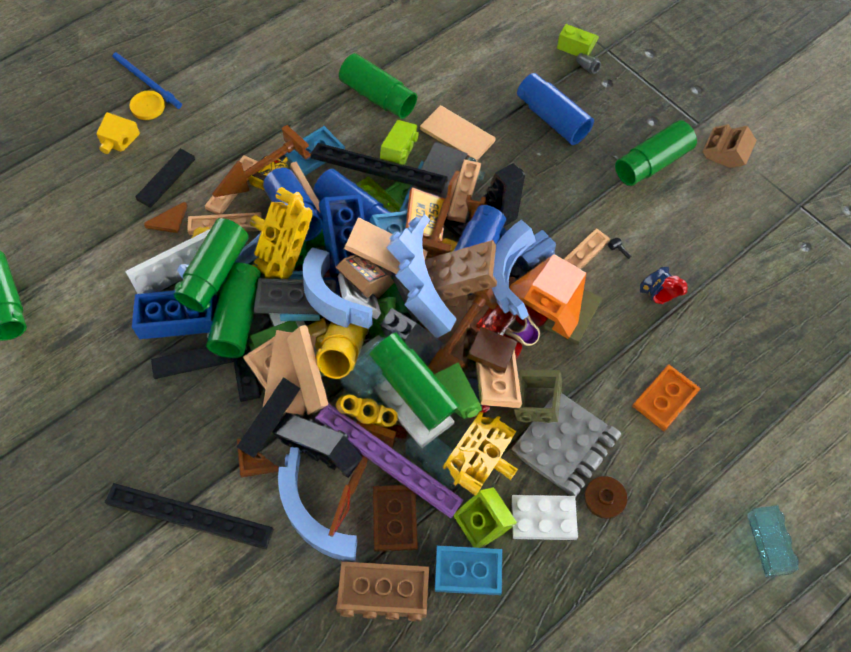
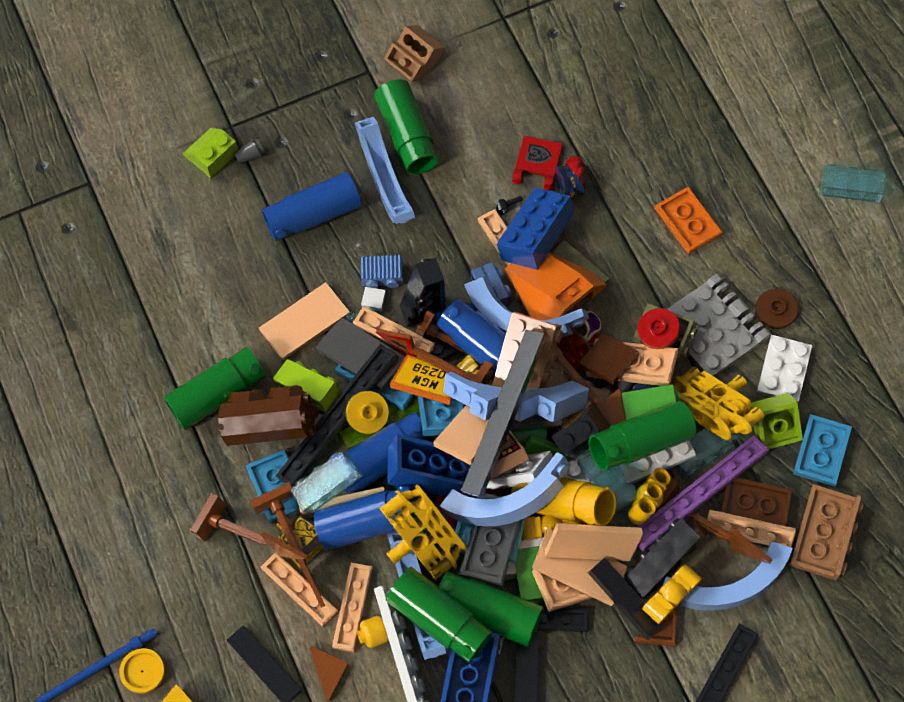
camera: 70 degrees left, 5 degrees up
none -> dark orange piece [190,493,308,560]
none -> reddish brown brick [218,385,318,446]
none -> clear light blue brick [290,452,363,513]
none -> yellow piece [346,391,389,434]
none -> light blue arch [355,117,415,224]
none -> medium blue brick [361,255,403,288]
none -> white tile [361,287,386,311]
none -> tile [461,329,547,498]
none -> blue brick [497,187,574,270]
none -> red flag [512,136,562,191]
none -> red piece [637,308,680,349]
none -> yellow piece [642,563,702,624]
none -> light nougat tile [707,510,796,547]

